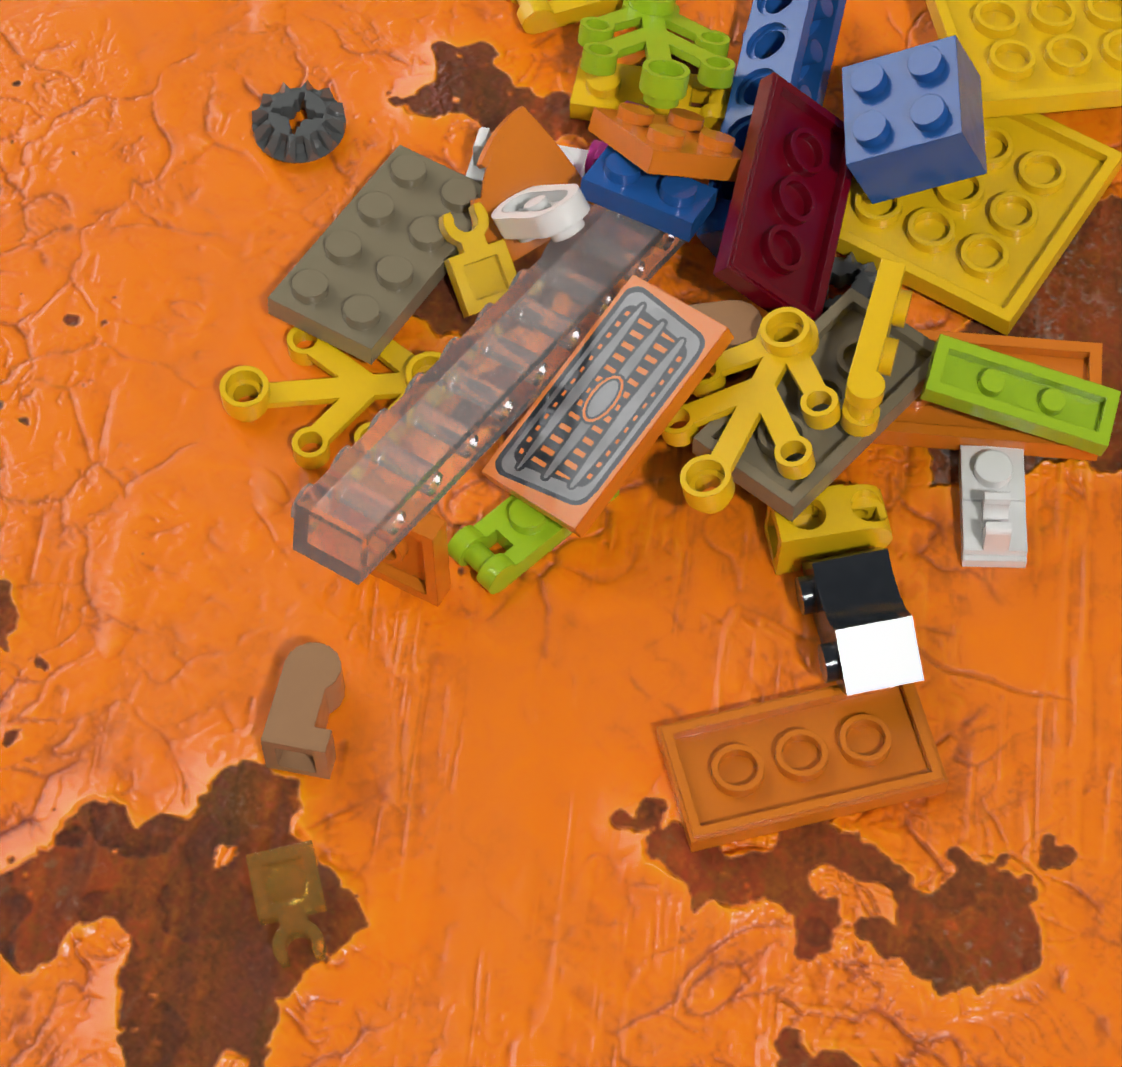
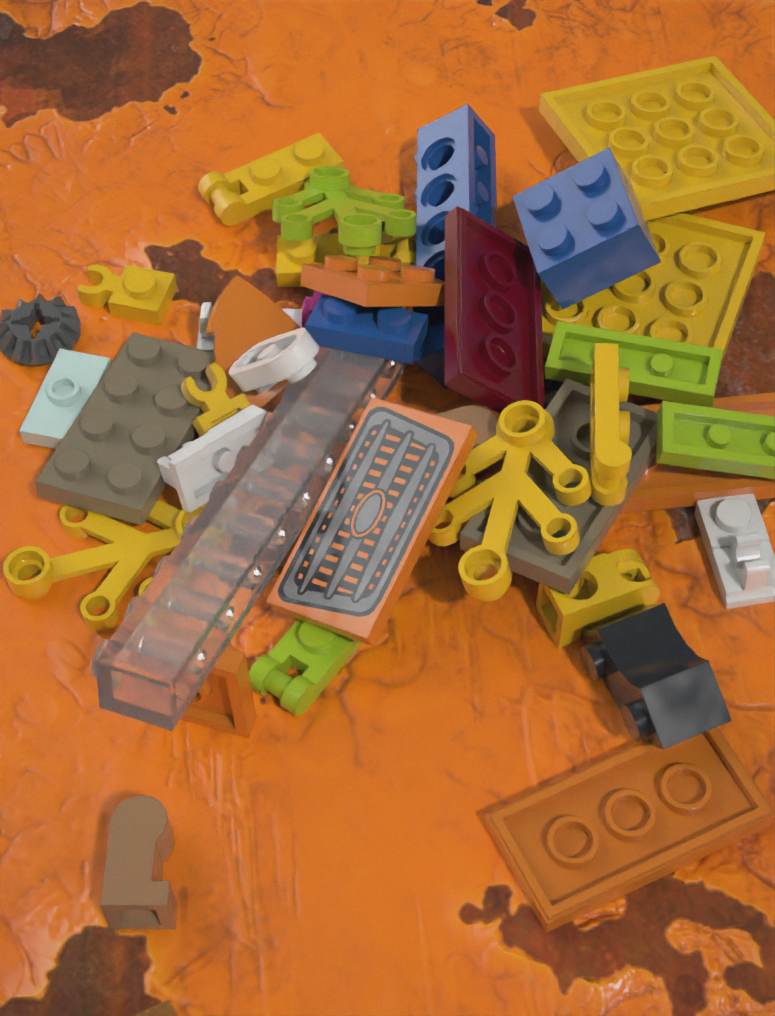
camera: 10 degrees left, 5 degrees down
none -> light aqua plate [19,349,111,449]
none -> yellow plate [77,264,178,326]
none -> white plate [157,404,279,513]
none -> lime plate [545,321,723,407]

